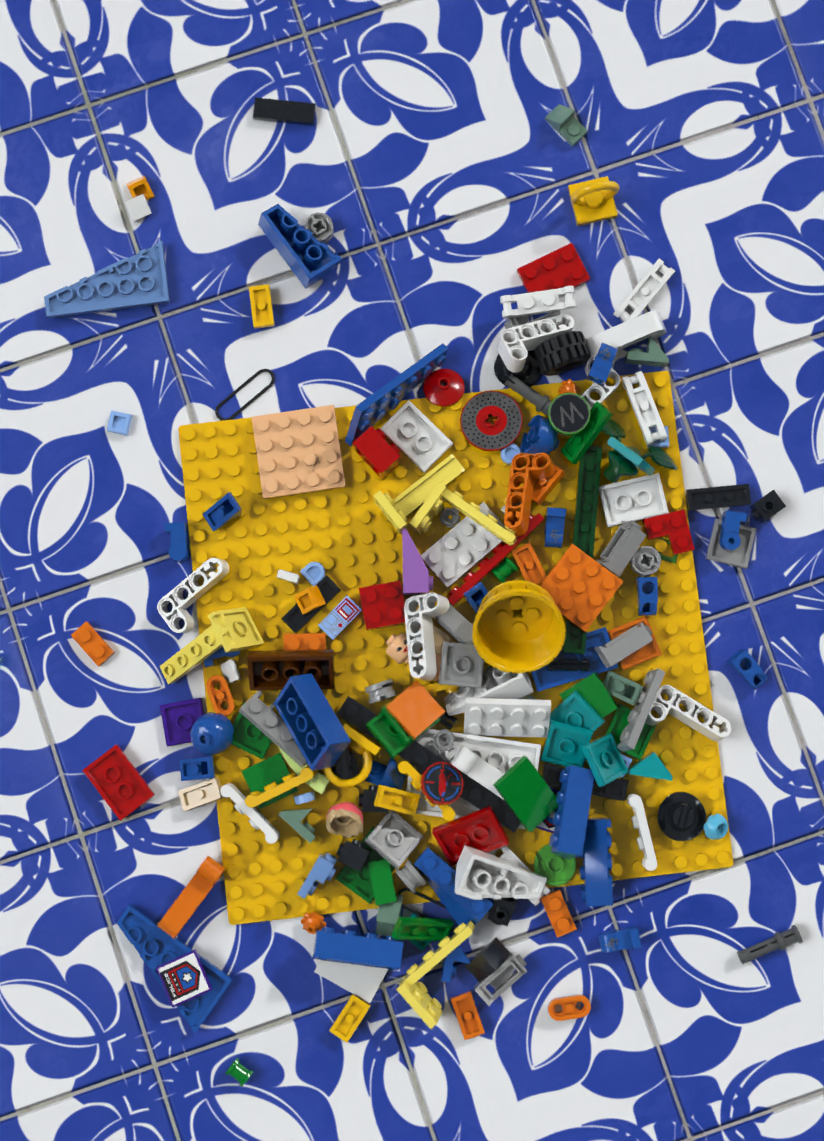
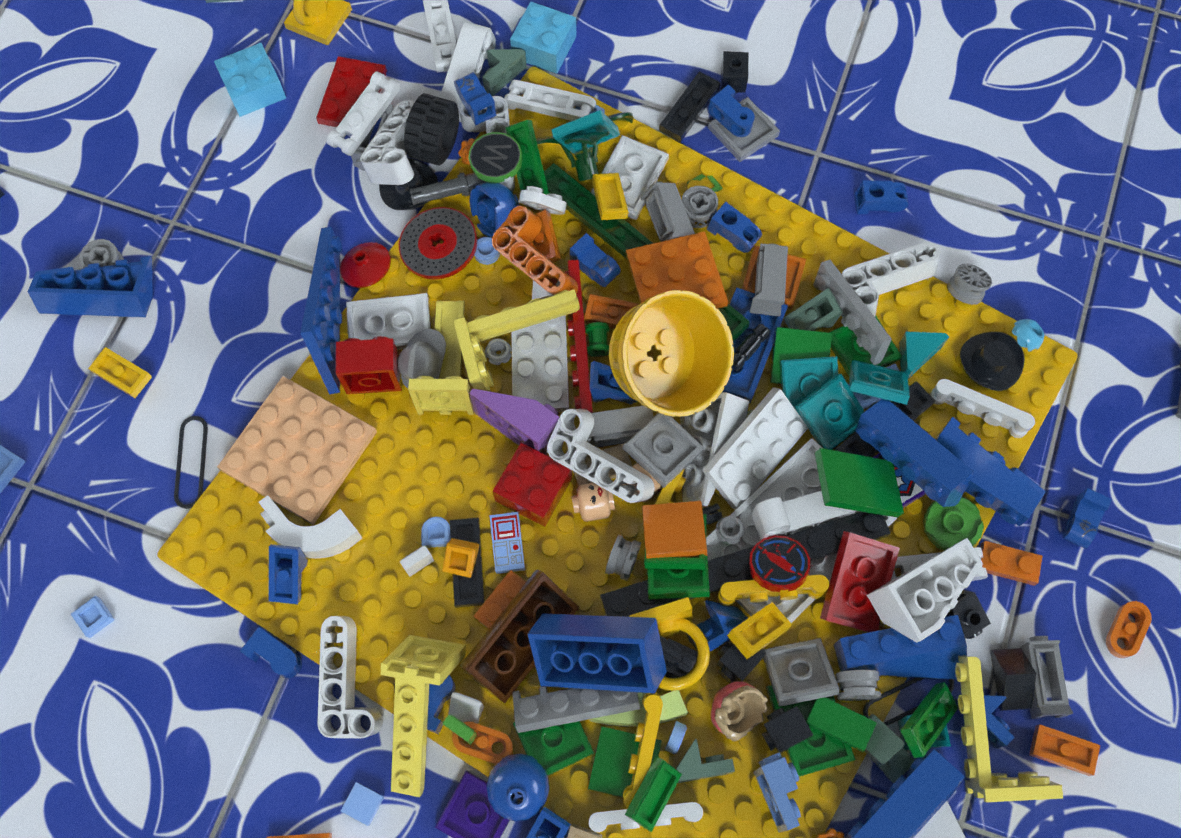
camera: 50 degrees left, 15 degrees down
red plate [643,509,695,555] -> none
none -> medium azure brick [214,43,286,117]
none -> white arch [259,495,362,559]
none -> light blue tile [341,782,384,826]
none -> light grey piece [398,329,446,388]
none -> bright green tile [442,714,477,745]
none -> medium azure brick [510,2,577,74]
none -> white plate [519,186,567,215]
none -> yellow tile [592,173,629,220]
none -> green tile [625,757,682,832]
none -> light grey wheel [947,264,992,305]

